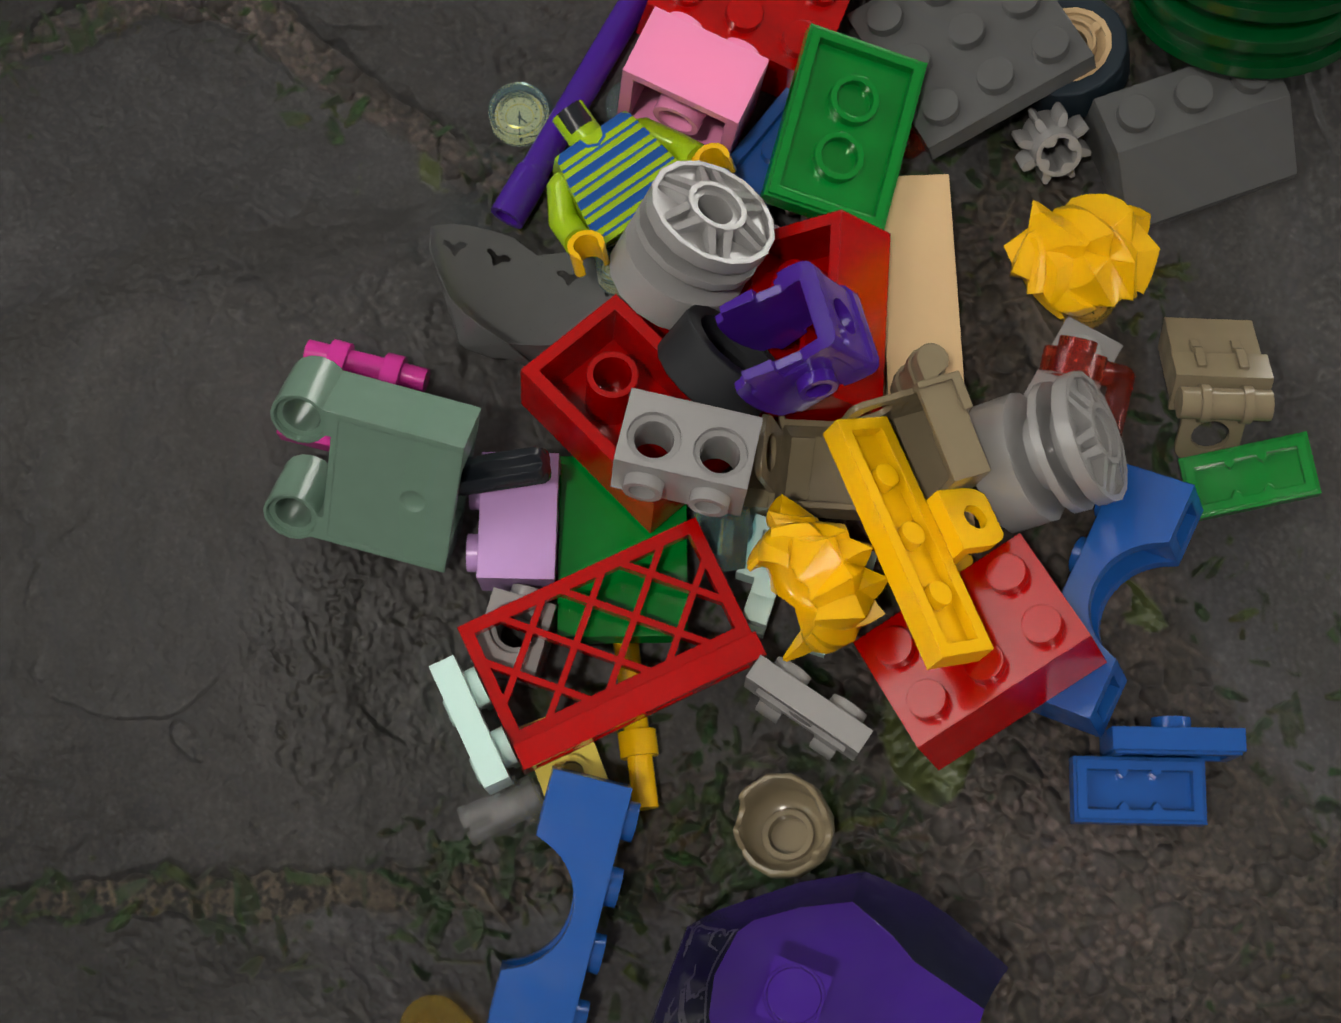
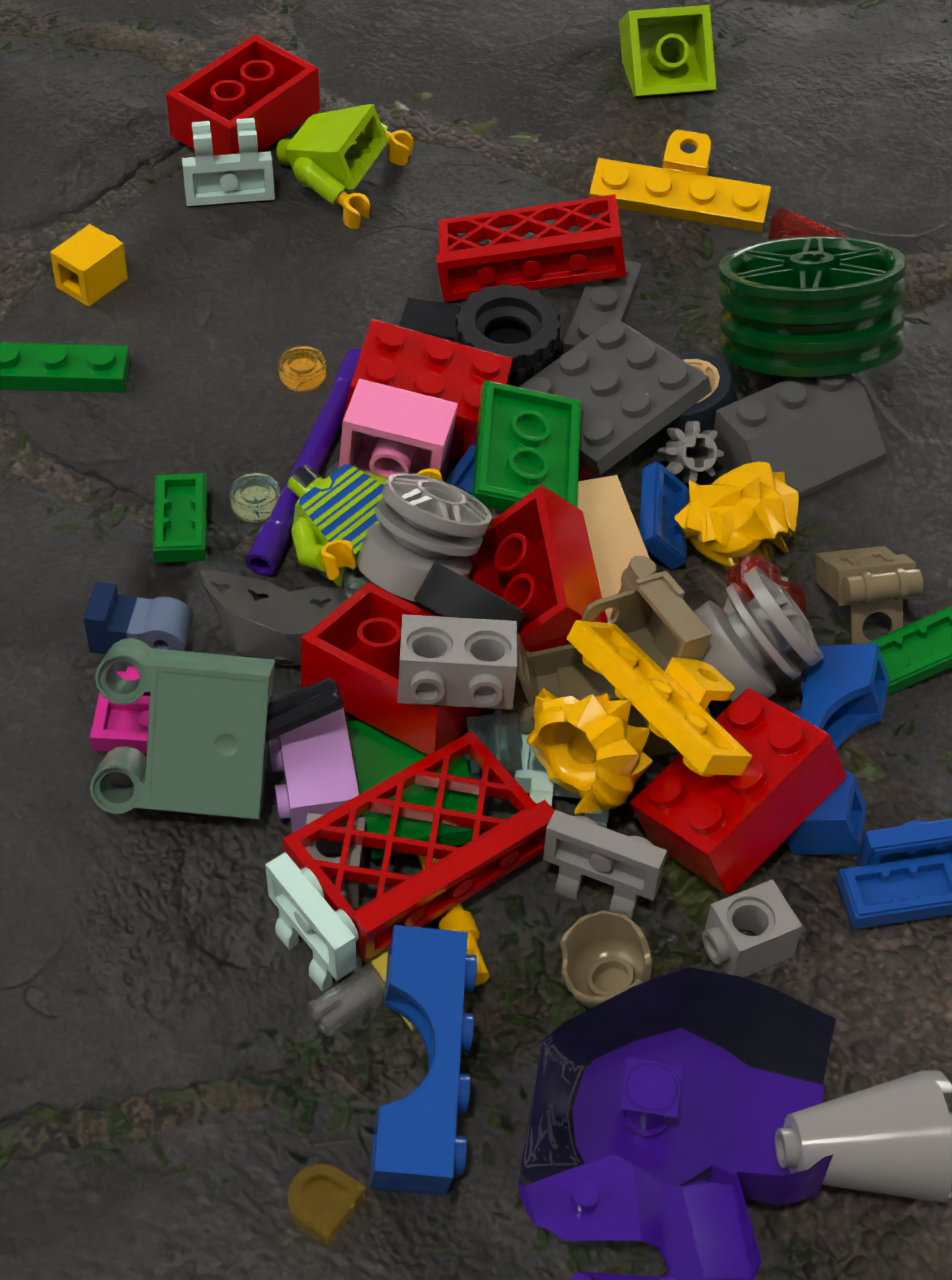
camera: 15 degrees left, 25 degrees down
dark purple piece [715,261,879,416] -> none
none -> leg [83,582,194,654]
none -> green plate [153,473,207,563]
none -> blue plate [639,461,688,570]
none -> light grey brick [702,879,803,978]

